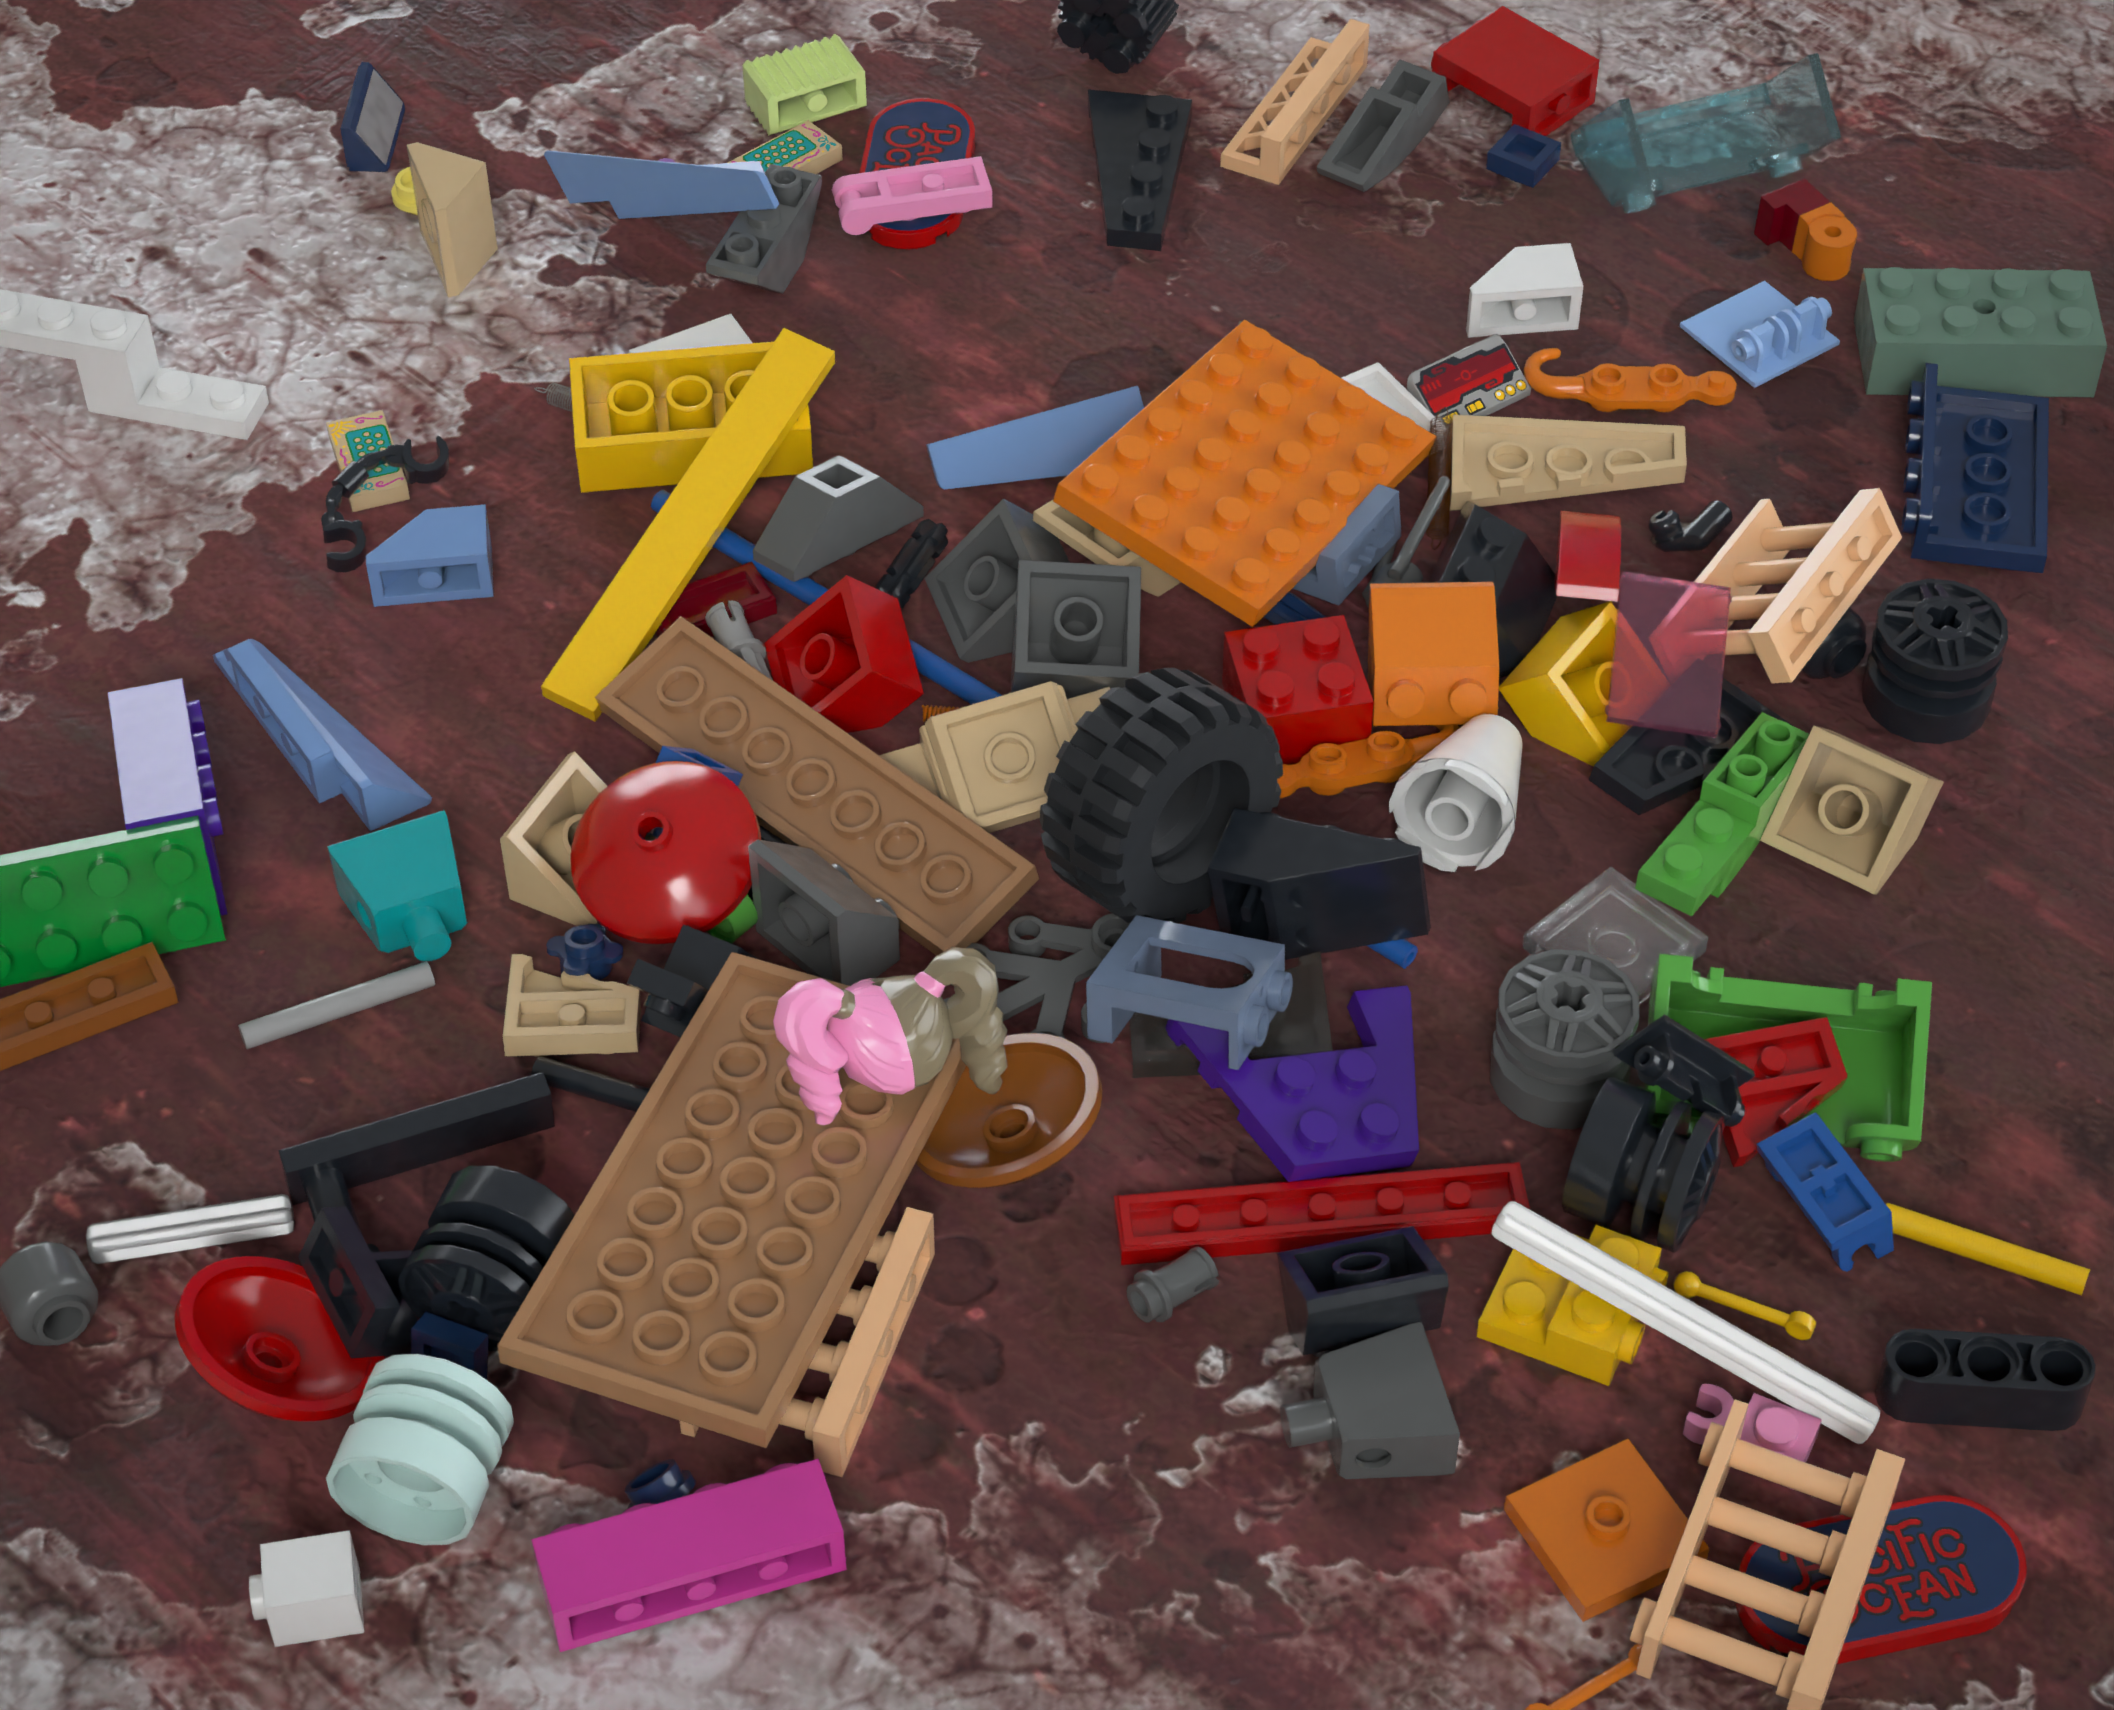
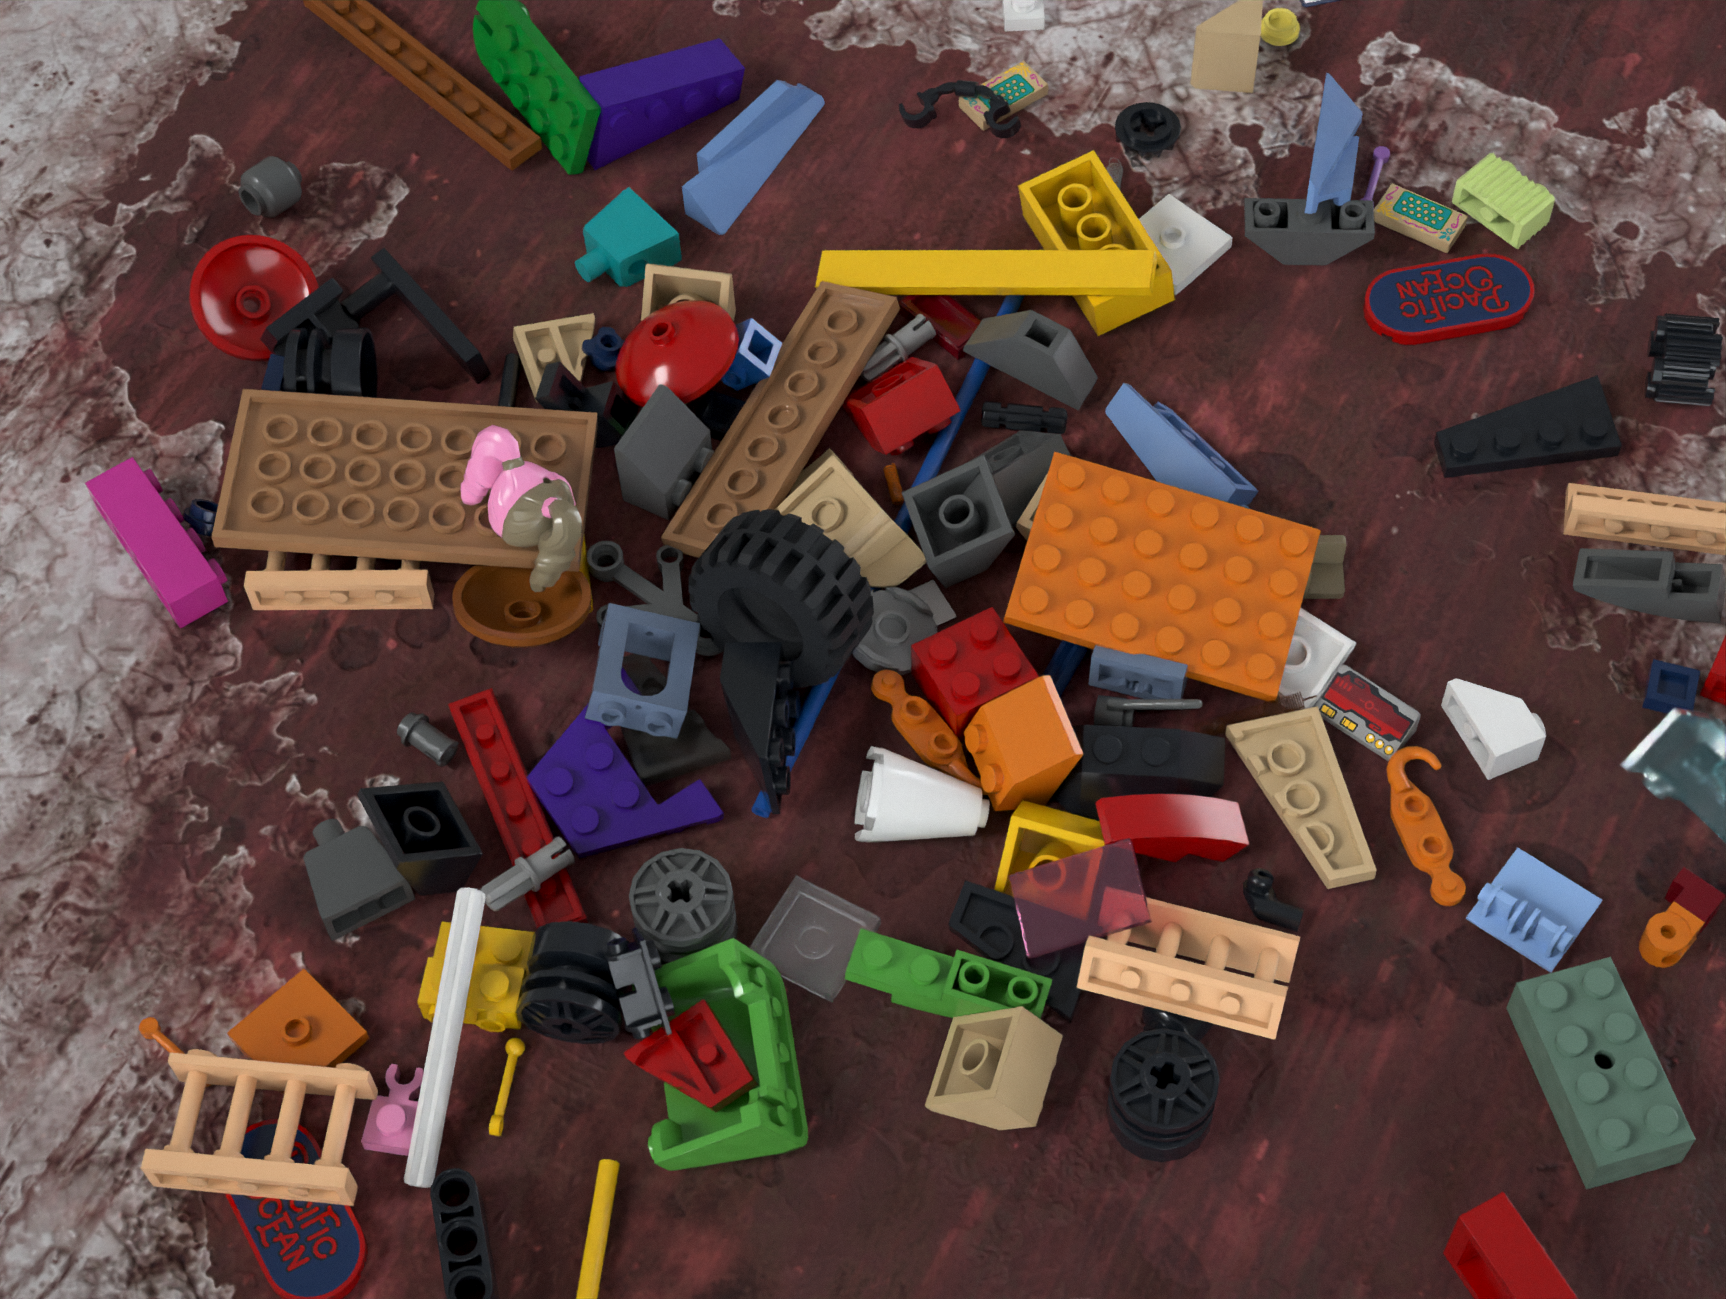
camera: 75 degrees right, 10 degrees up
axle [86,1194,295,1264] -> none
light grey bar [238,961,435,1050] -> none
white brick [249,1530,364,1647] -> none
light aqua wheel [326,1354,514,1545] -> none
medium blue slope [366,505,494,607] -> none
bright pink plate [832,156,992,235] -> none
blue hinge [1757,1112,1894,1272] -> none
dark blue bracket [1901,363,2049,573] -> none
none -> light grey axle [480,837,575,911]
none -> black gear [1115,102,1181,158]

